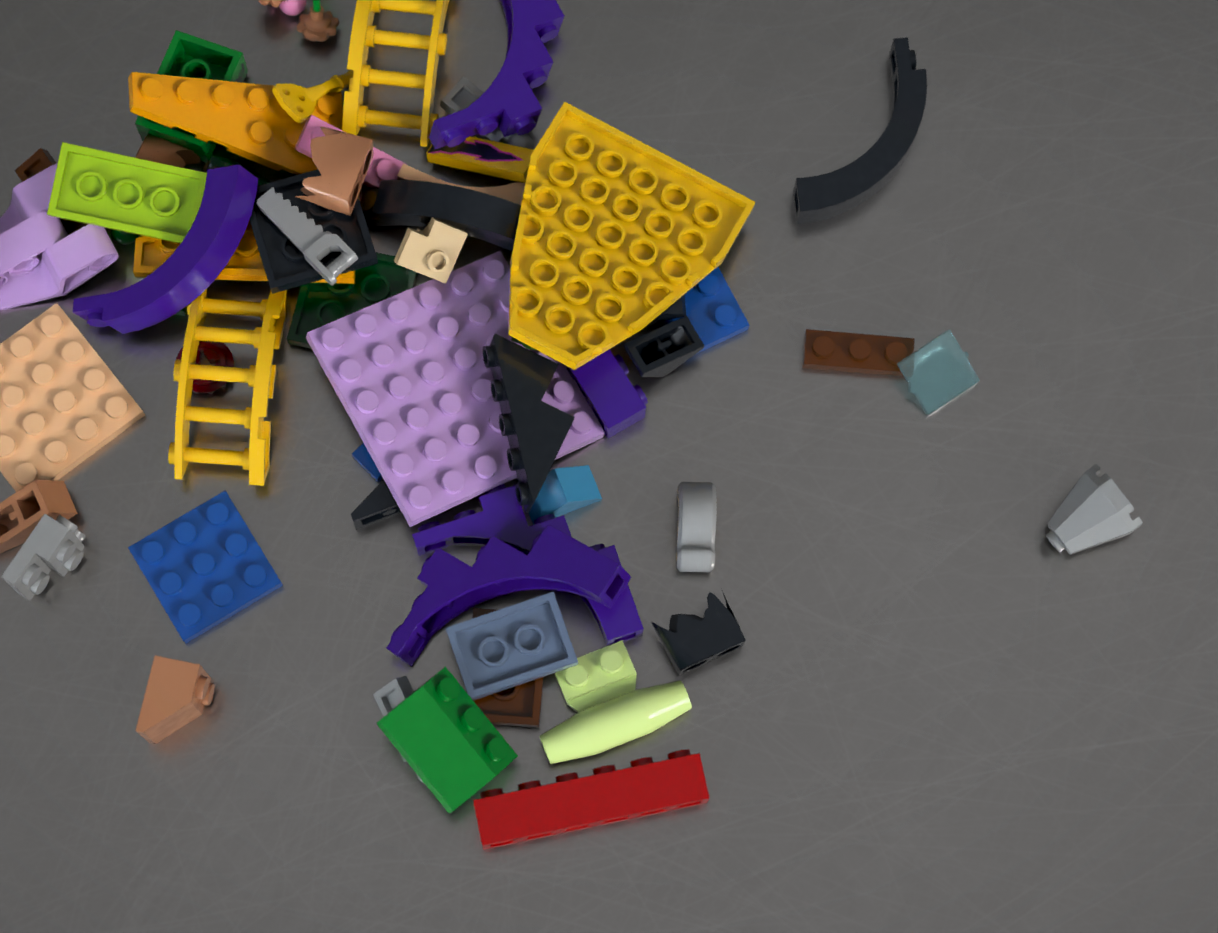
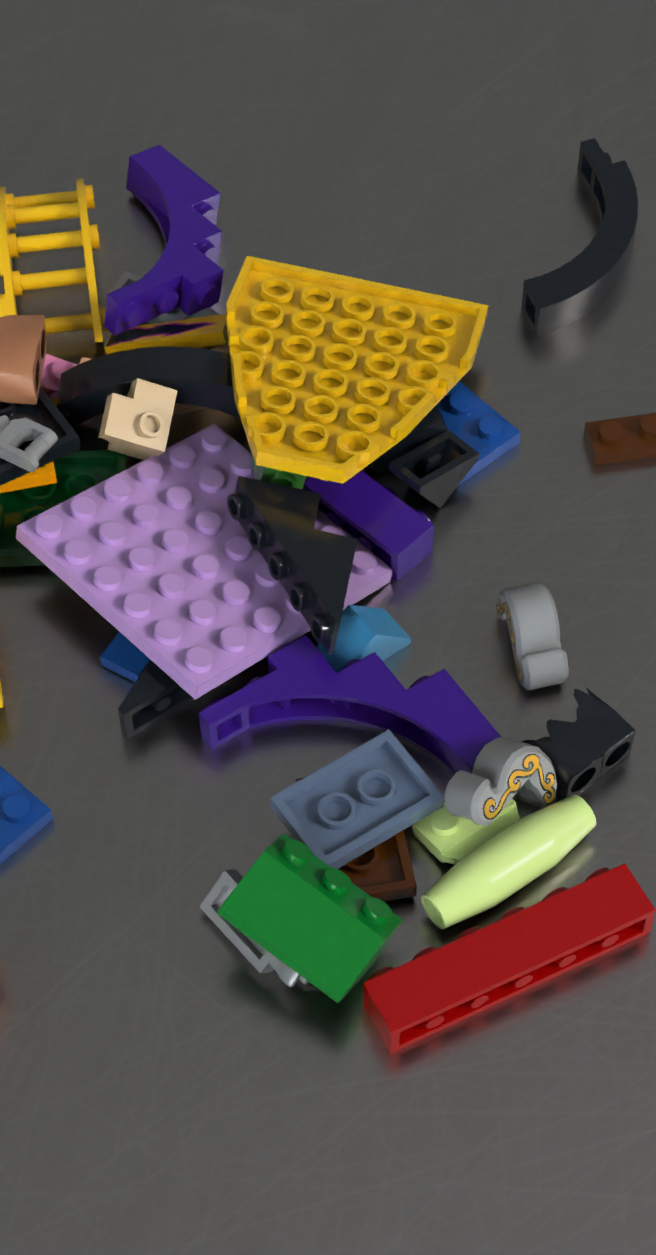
camera: 10 degrees left, 20 degrees down
dark purple arch [386,524,631,667] -> none
none -> light grey animal [444,737,557,826]

